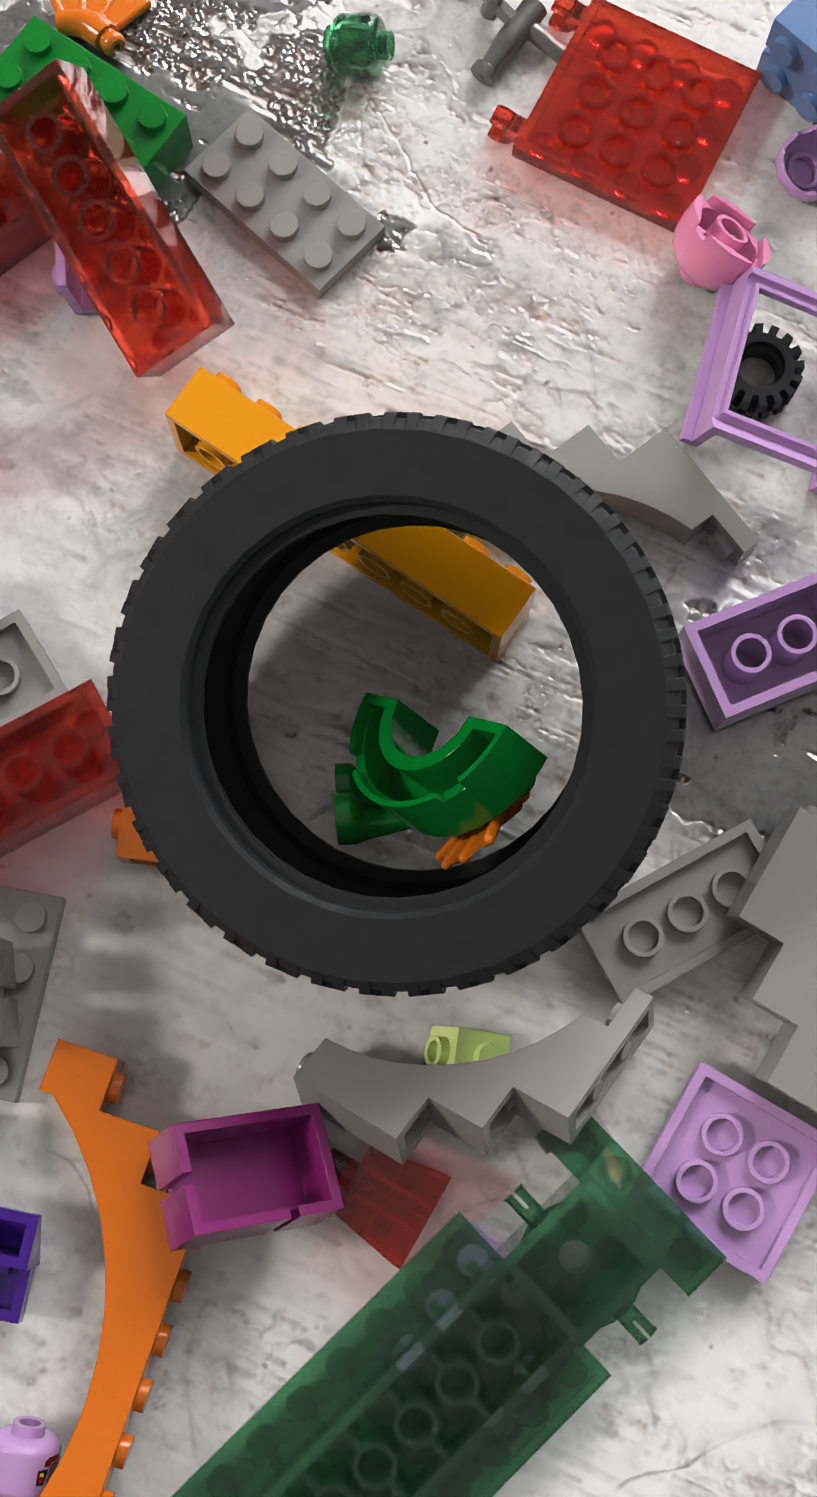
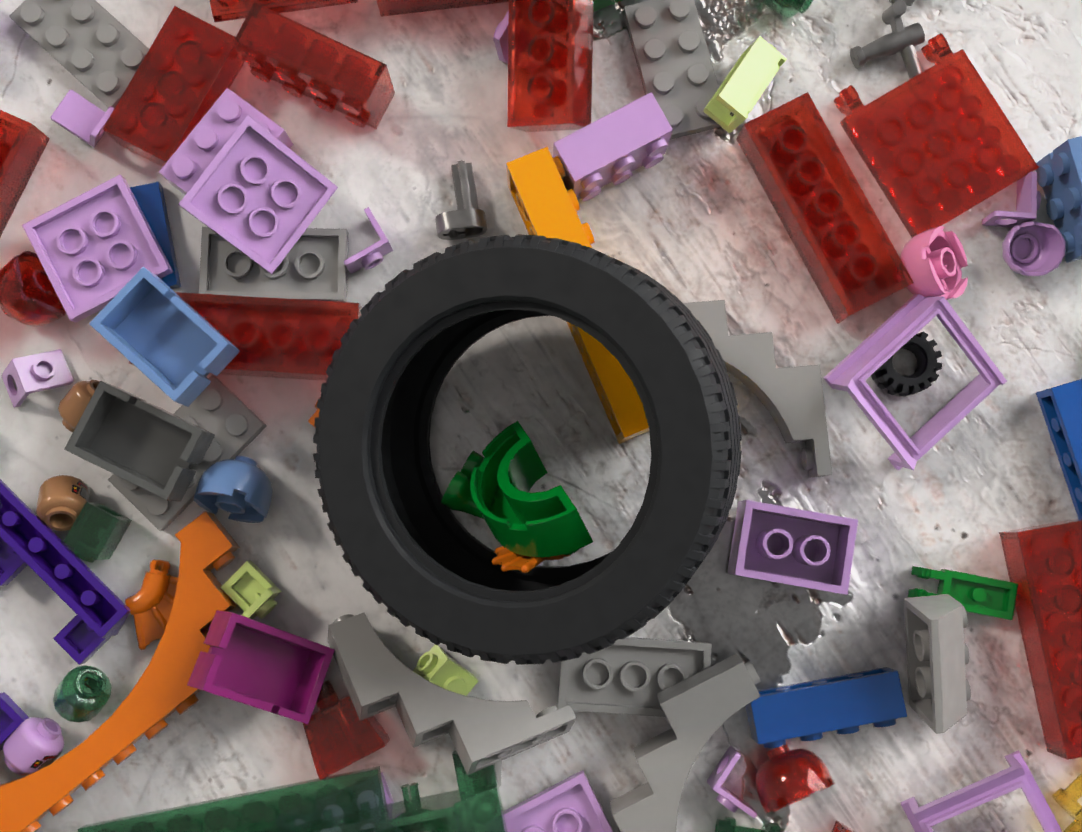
camera: 30 degrees right, 5 degrees up
none -> clear green head [53,665,112,723]
none -> orange arm [125,559,178,650]
none -> medium blue cylinder [194,456,273,523]
none -> yellowish green bracket [220,560,281,619]
none -> lavender bracket [344,207,393,274]
none -> flat silver piece [435,161,487,240]
none -> lavender brick [553,92,673,201]
none -> yellowish green window [703,36,787,133]
none -> clear red brick [736,92,914,324]
none -> lavender bracket [982,172,1041,228]

